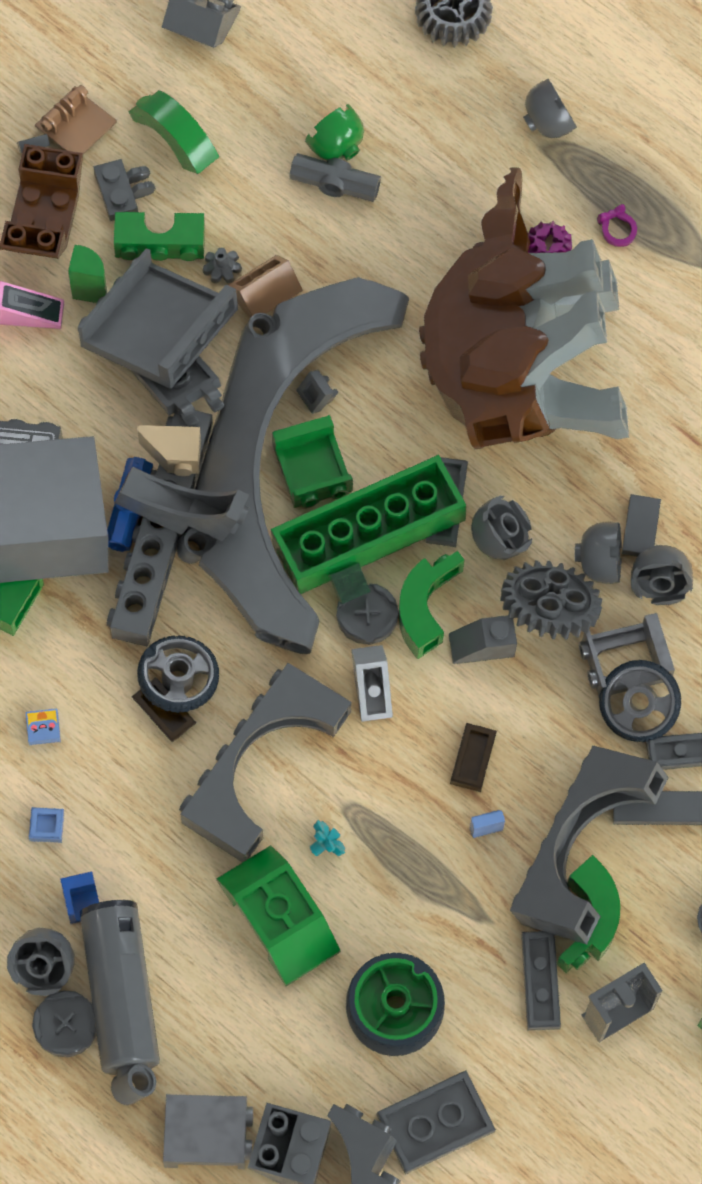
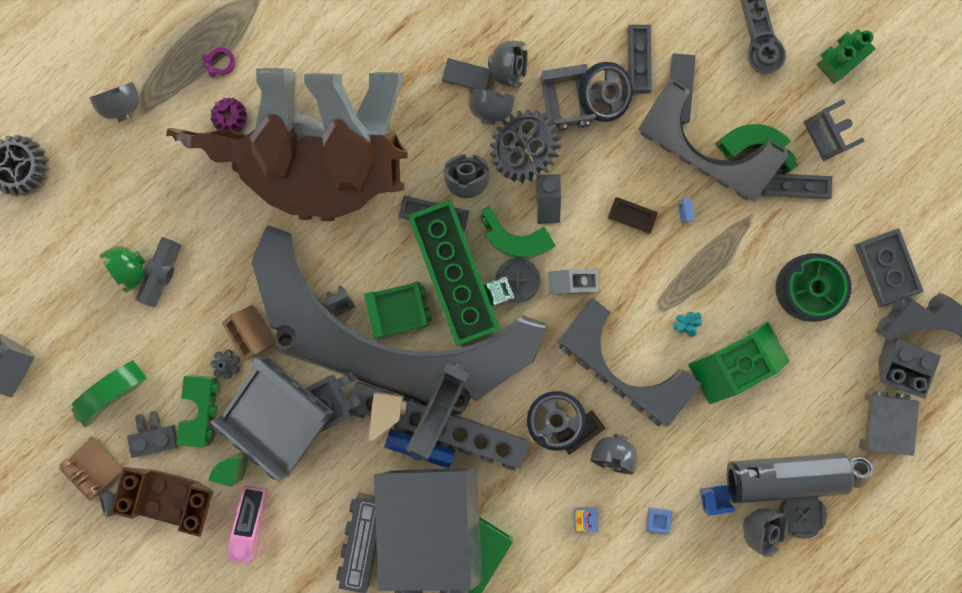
camera: 85 degrees left, 20 degrees up
none -> dark grey cylinder [590,434,638,475]

